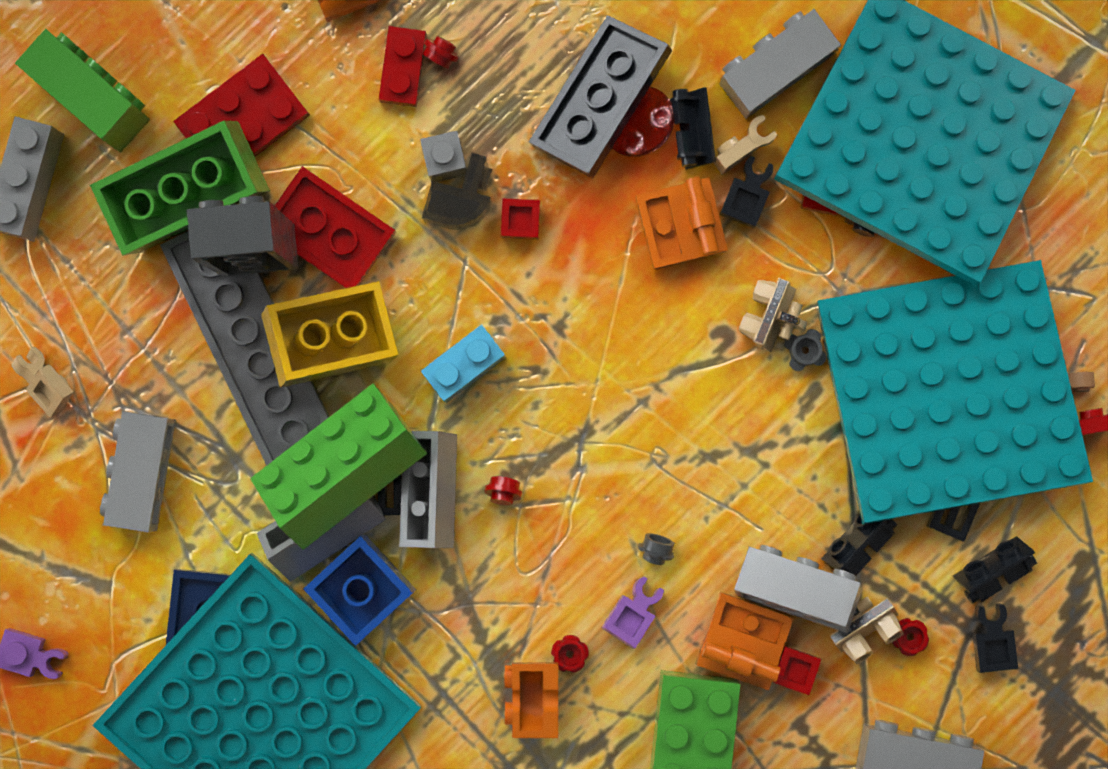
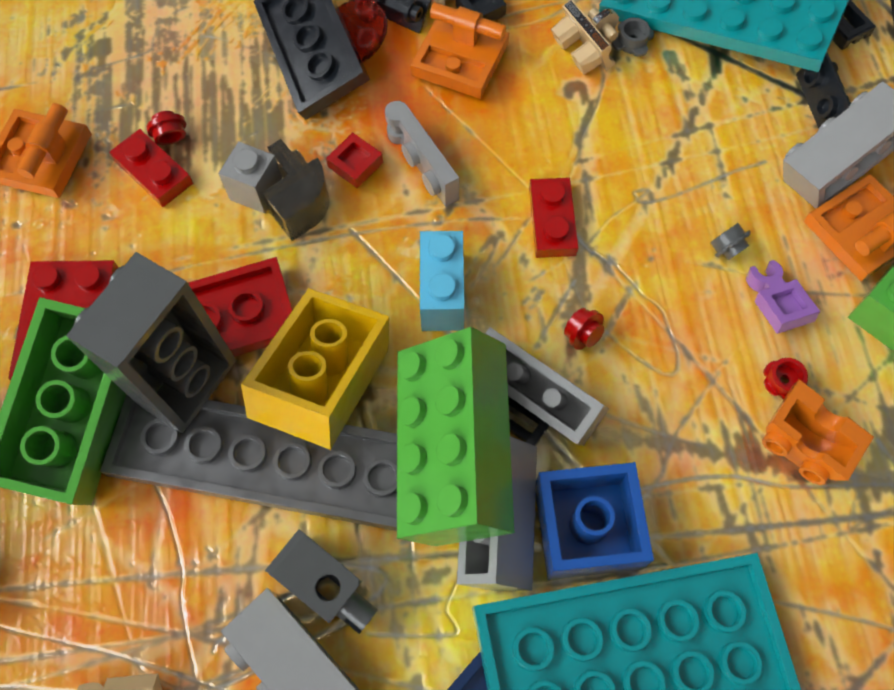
camera: 55 degrees left, 20 degrees down
none -> dark grey torso [265,529,378,634]
none -> light grey plate [385,101,459,207]
none -> red plate [529,177,578,258]

